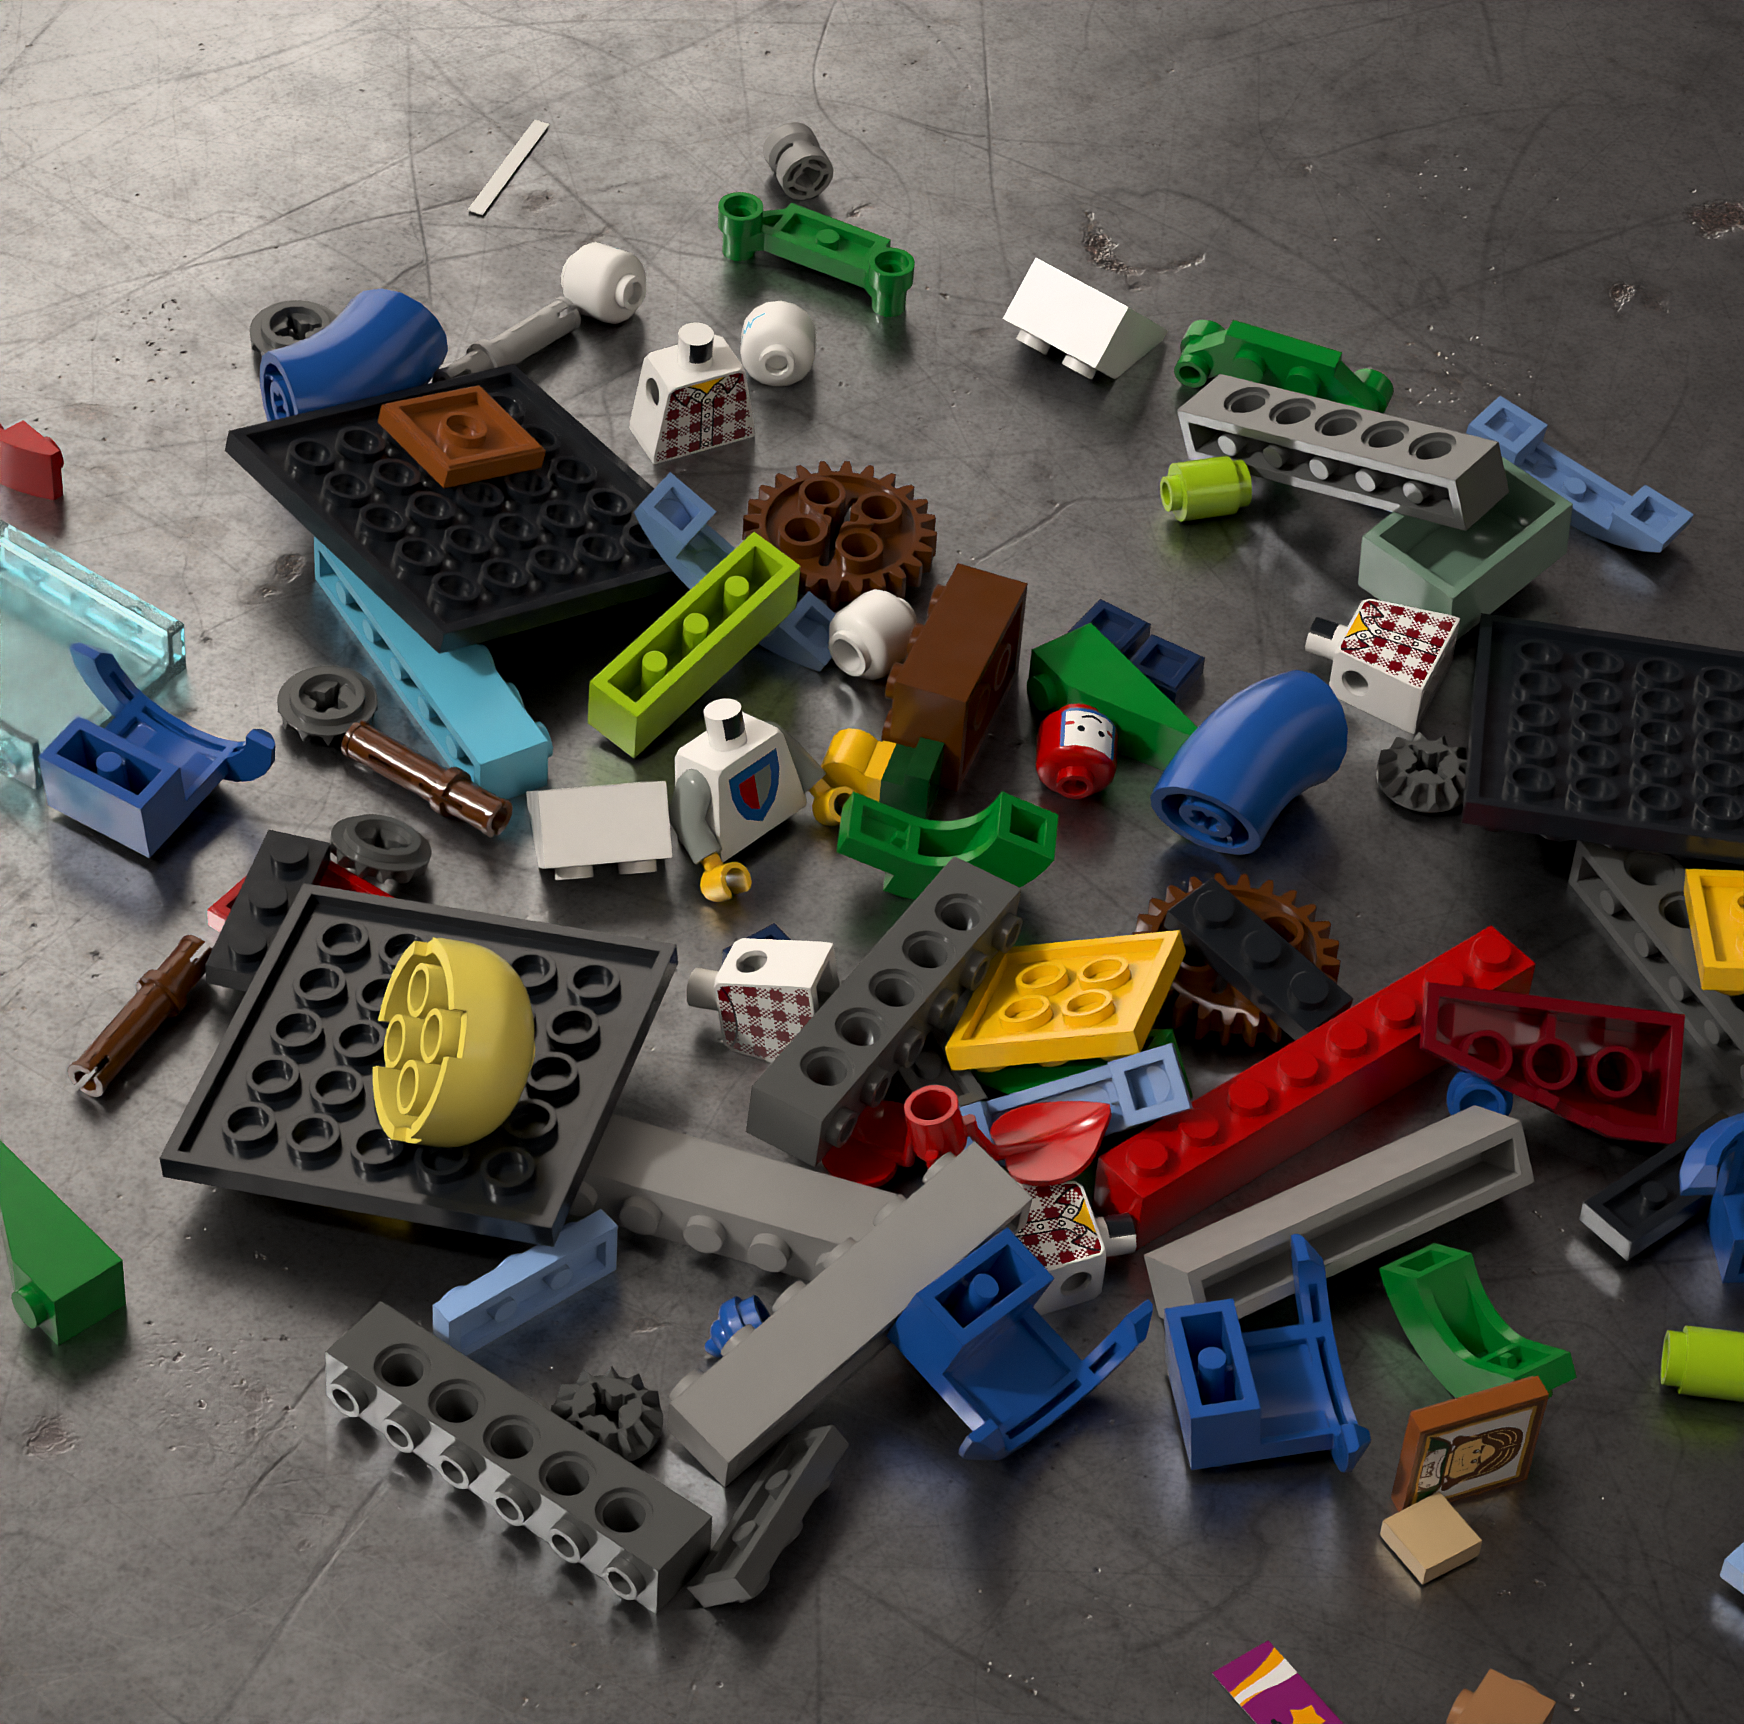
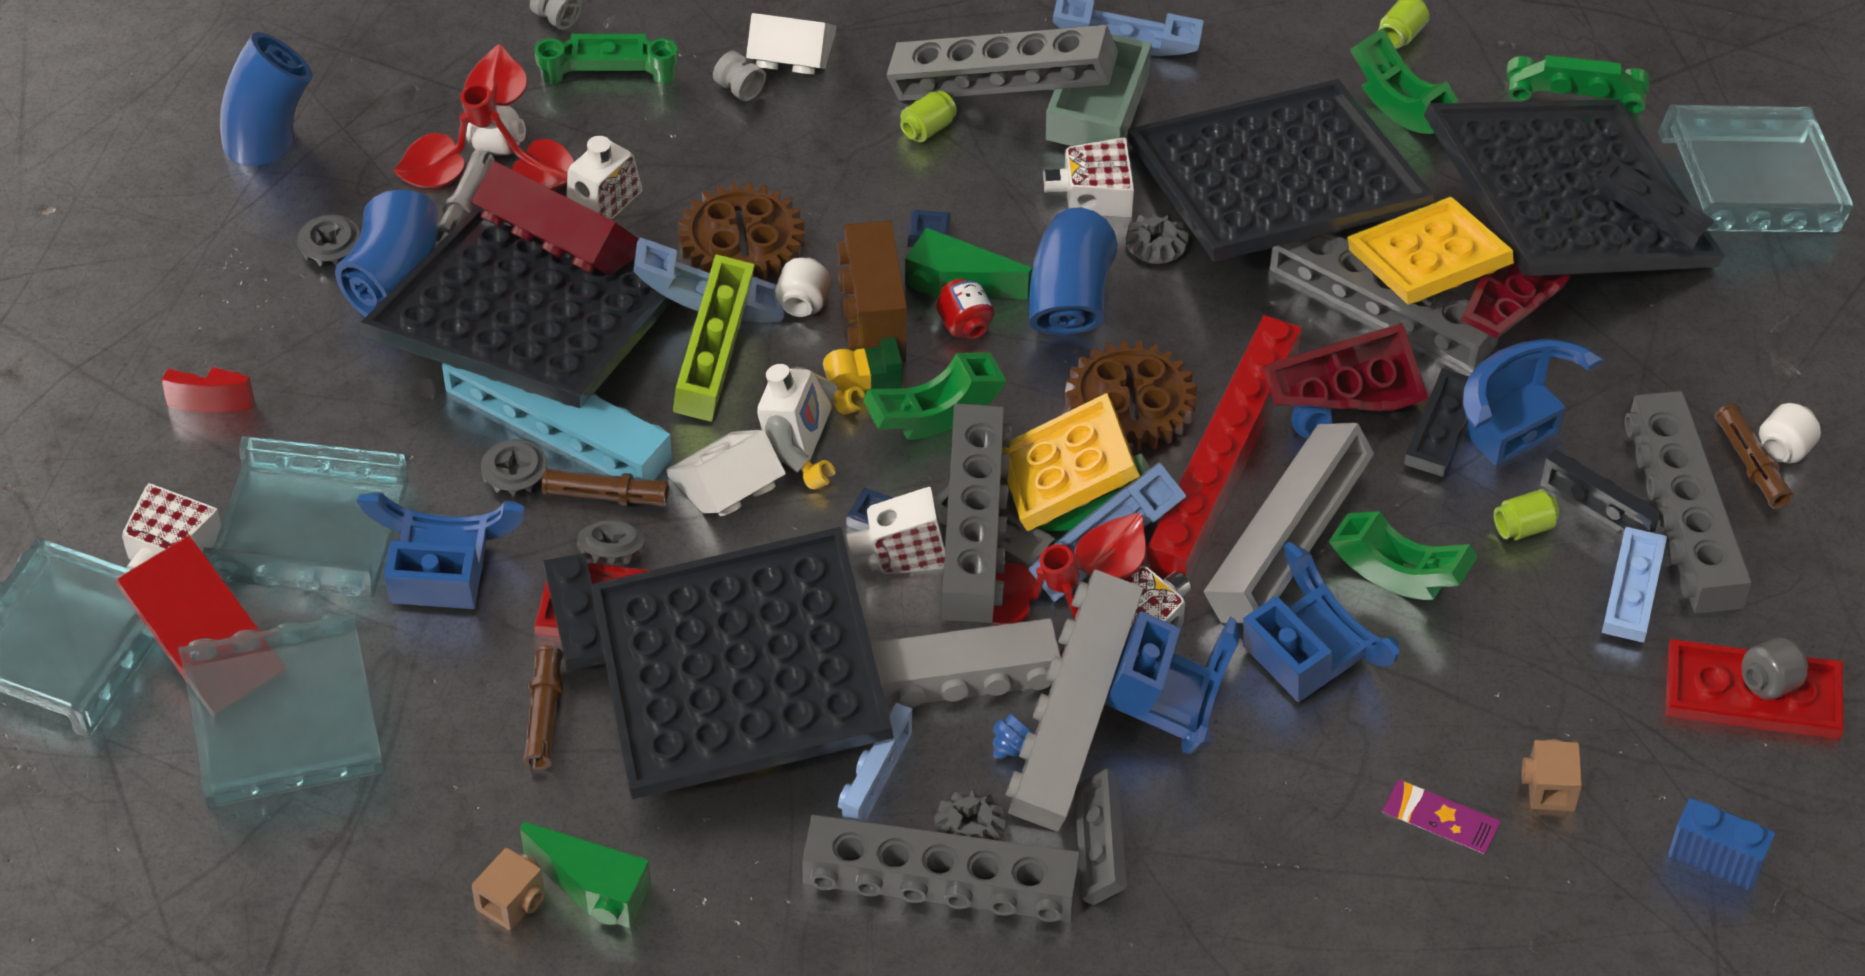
camera: 25 degrees left, 5 degrees up
light yellow cylinder [373,937,535,1148] -> none
dark orange tile [378,385,546,488] -> none
white sticker [467,120,550,215] -> none
white head [740,301,816,387] -> none
dark blue tile [1130,634,1205,705] -> none
black plate [1164,877,1353,1040] -> none
green plate [1174,320,1394,414] -> none
tan tile [1380,1491,1482,1585] -> none
tile [1391,1376,1549,1512] -> none
none -> blue brick [220,32,313,166]
none -> red plant [393,44,574,191]
none -> dark red slope [471,161,639,275]
none -> light grey wheel [713,50,766,102]

